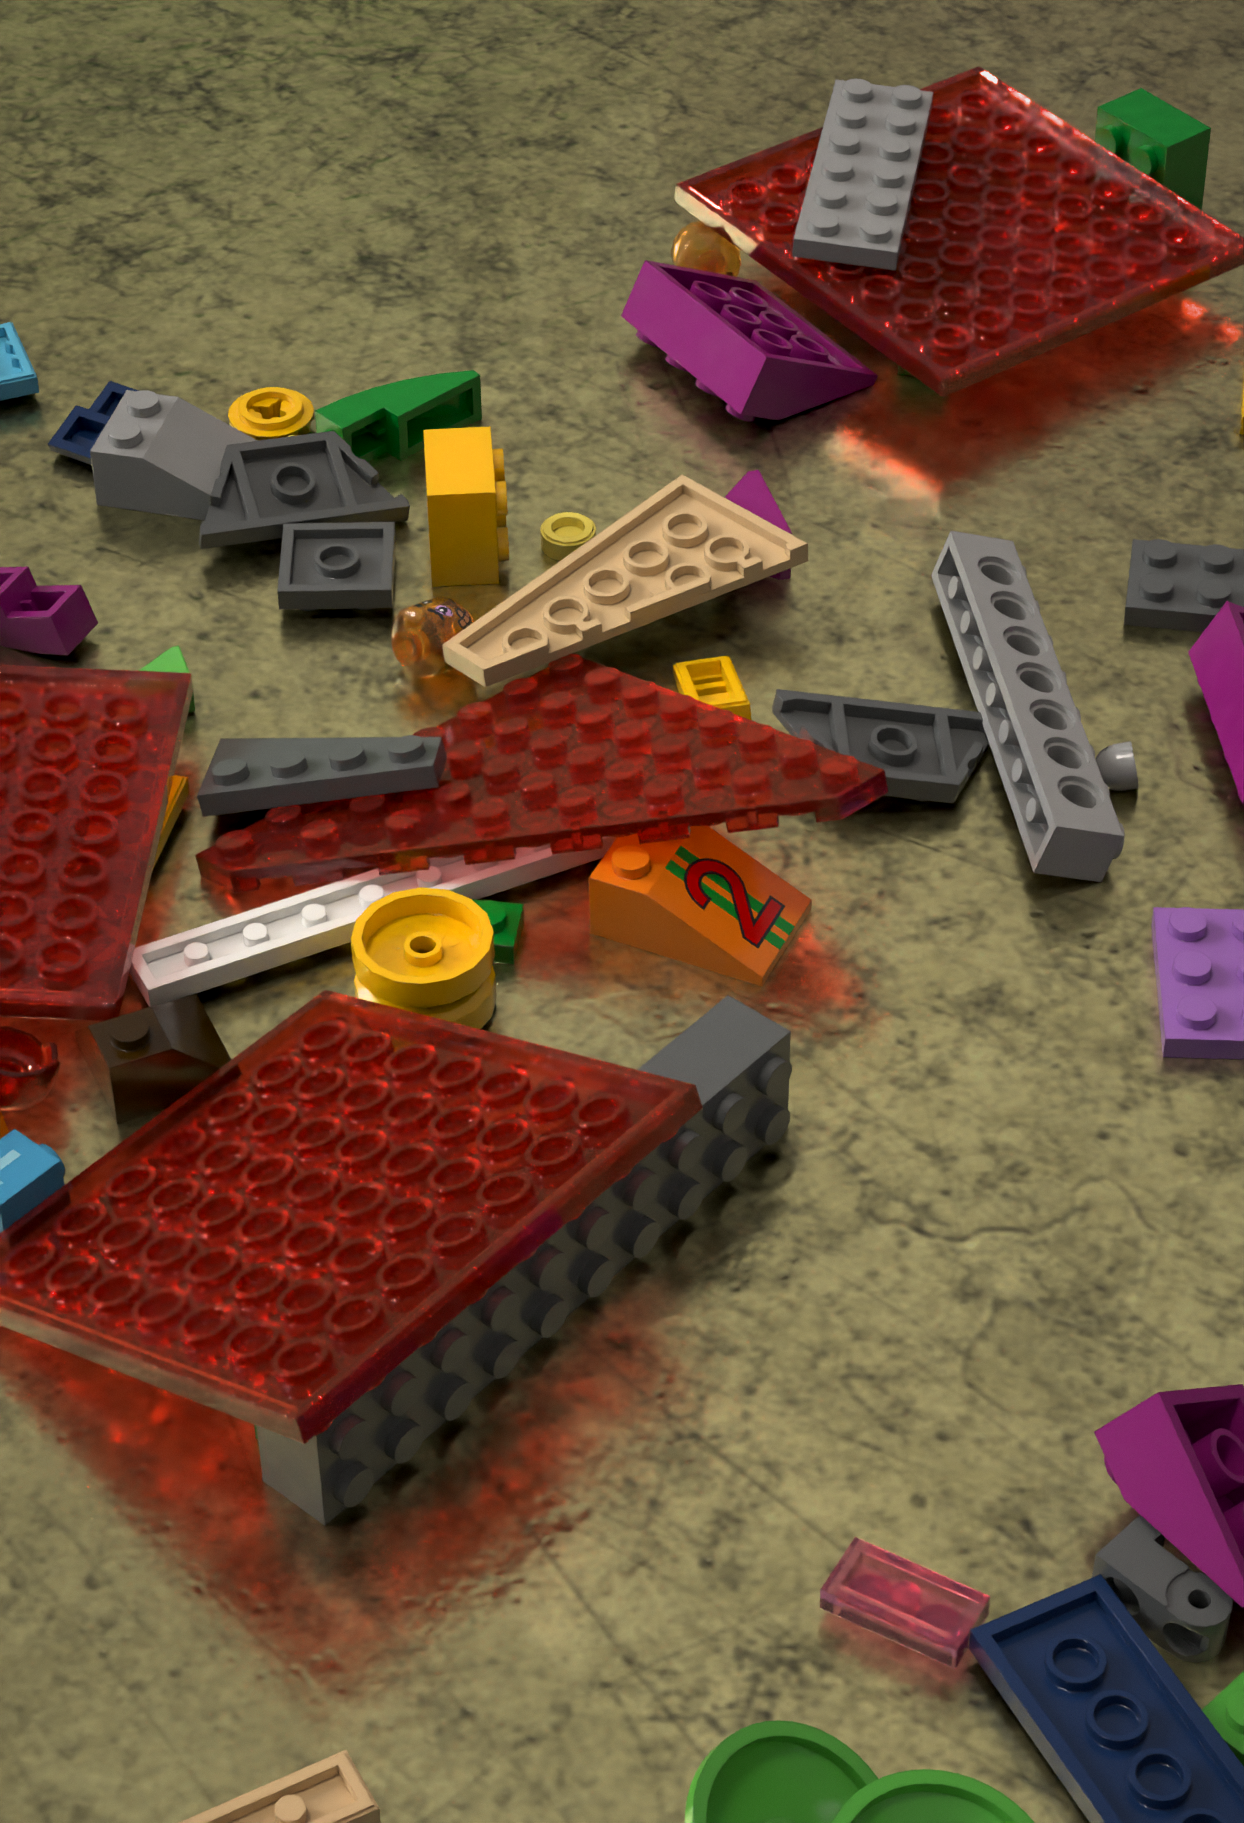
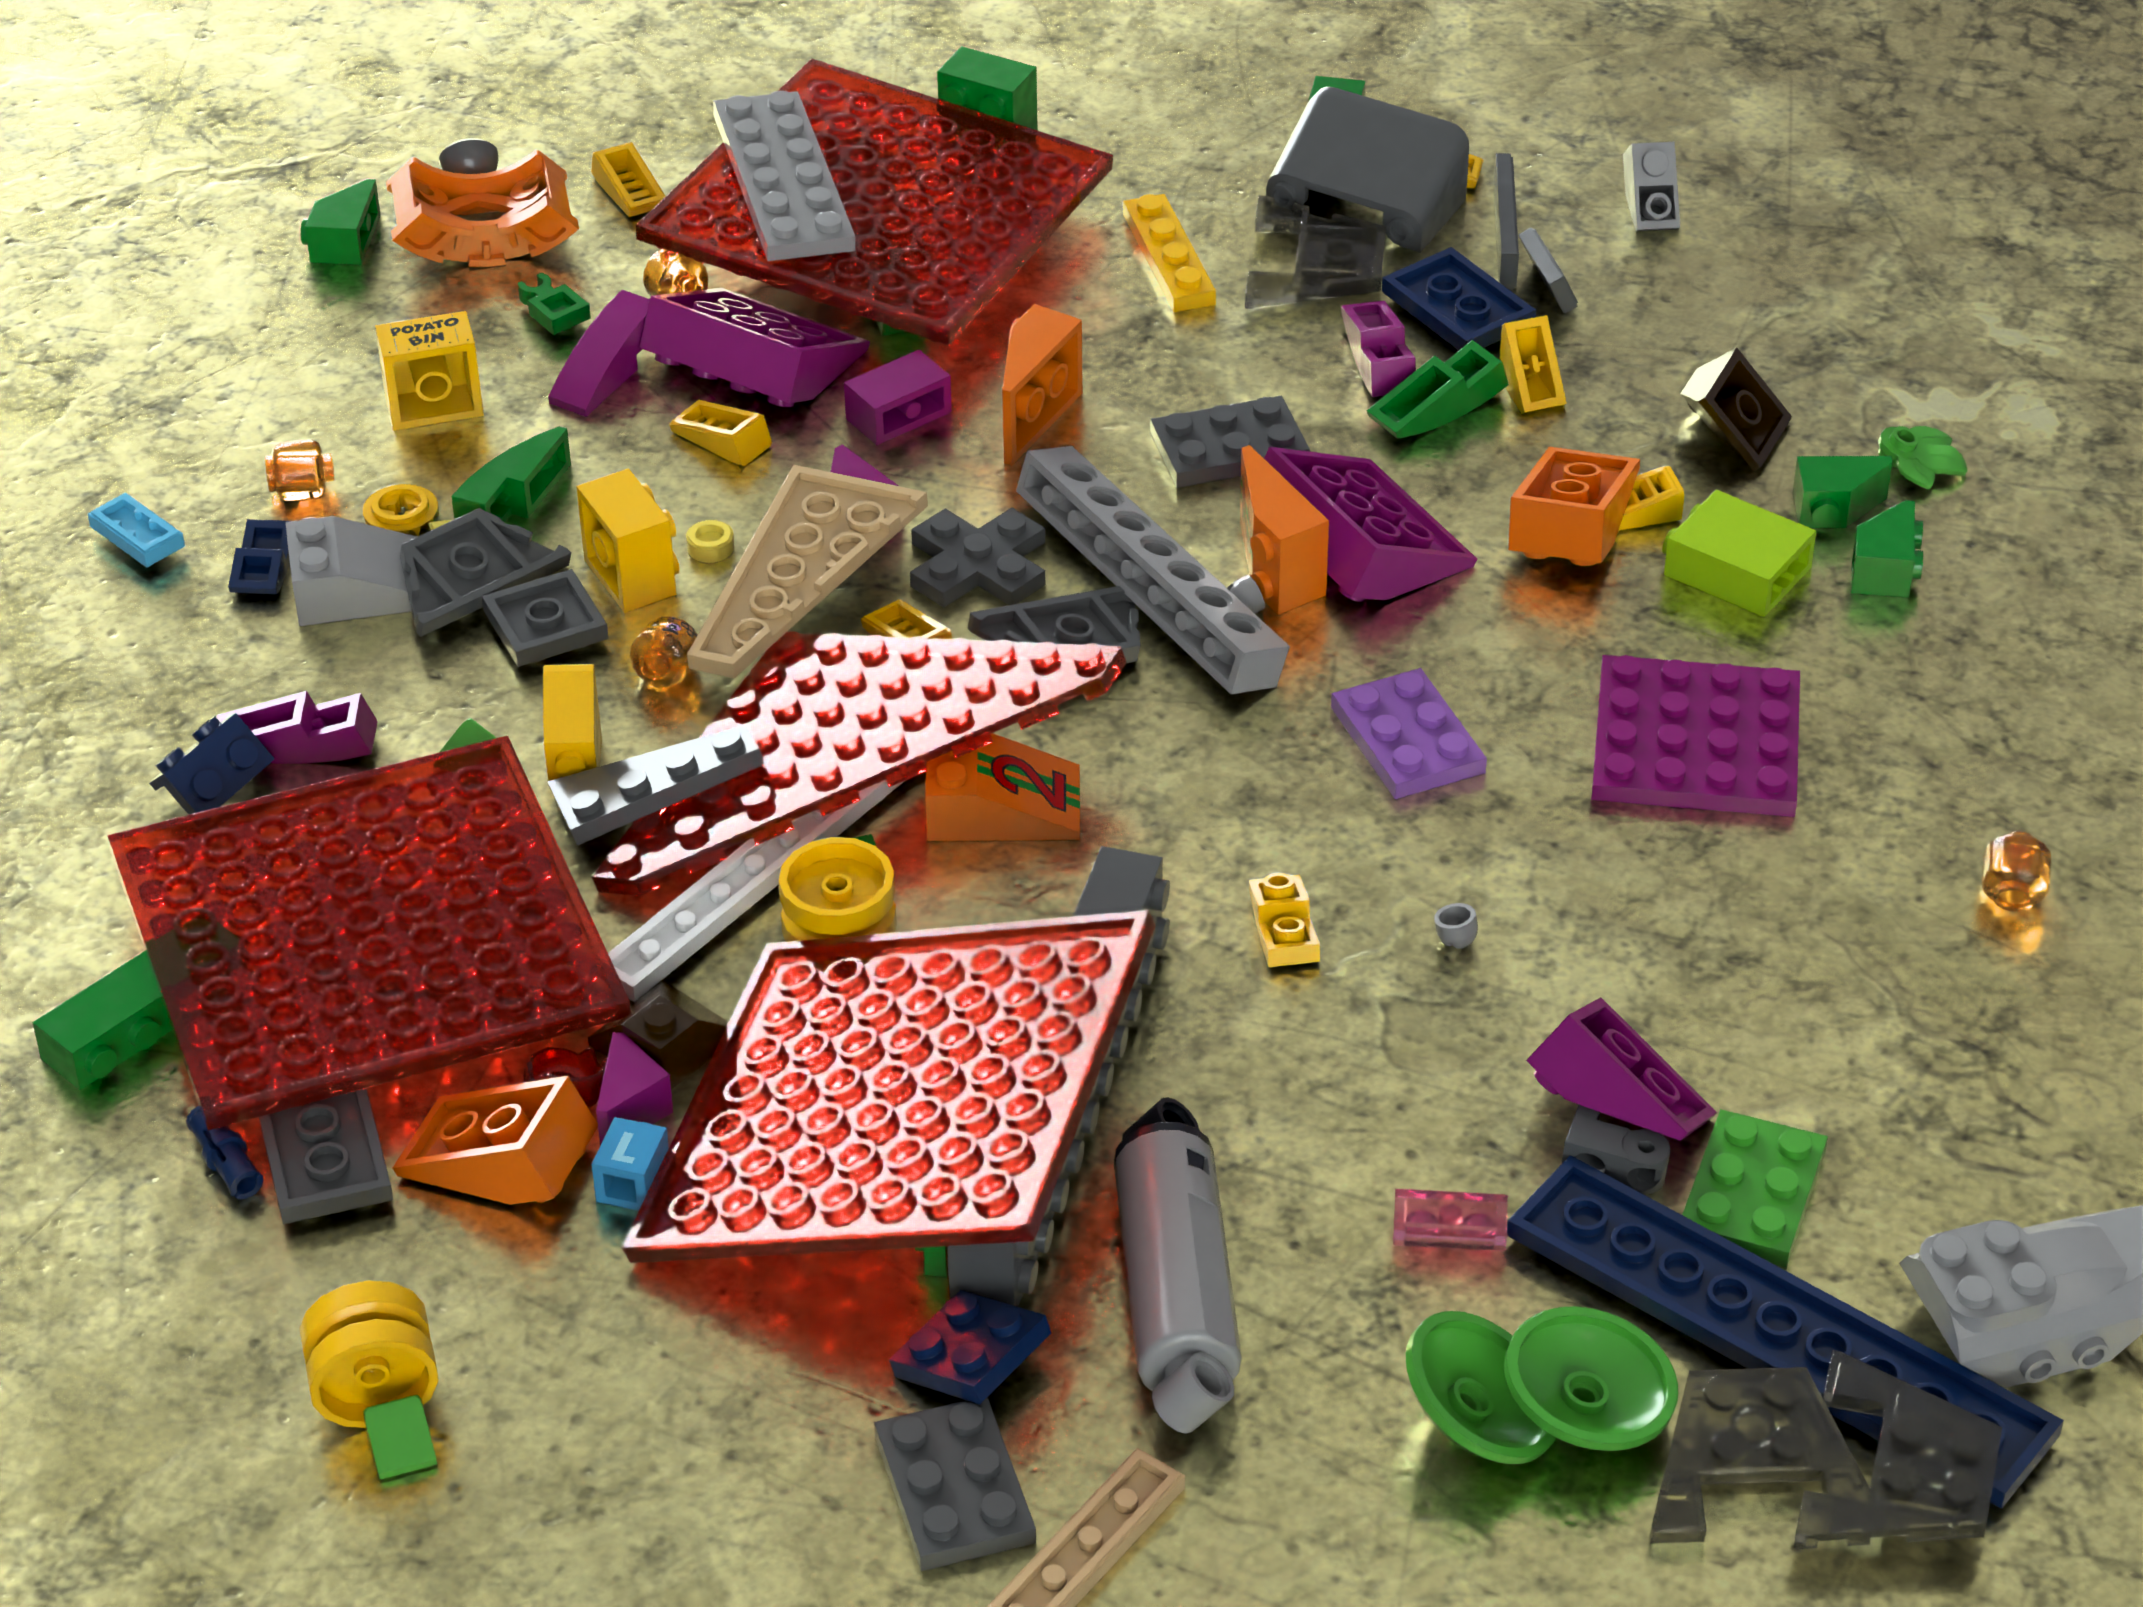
camera: 25 degrees left, 0 degrees up
none -> clear orange head [265,439,335,502]
none -> green slope [301,179,381,265]
none -> yellow brick [375,311,484,431]
none -> orange fence [386,150,579,267]
none -> dark grey brick [439,138,499,174]
none -> green plate [518,273,591,335]
none -> yellow slope [543,664,602,780]
none -> magenta slope [548,290,650,417]
none -> yellow slope [591,142,669,217]
none -> magenta slope [596,1032,673,1146]
none -> yellow slope [669,400,772,466]
none -> magenta brick [844,350,952,446]
none -> dark grey plate [874,1397,1036,1571]
none -> dark blue plate [889,1290,1052,1404]
none -> dark grey plate [910,508,1046,608]
none -> orange slope [1002,304,1083,466]
none -> light grey piece [1114,1097,1242,1434]
none -> orange slope [1240,445,1329,615]
none -> yellow slope [1249,873,1320,968]
none -> light grey hinge [1434,903,1478,949]

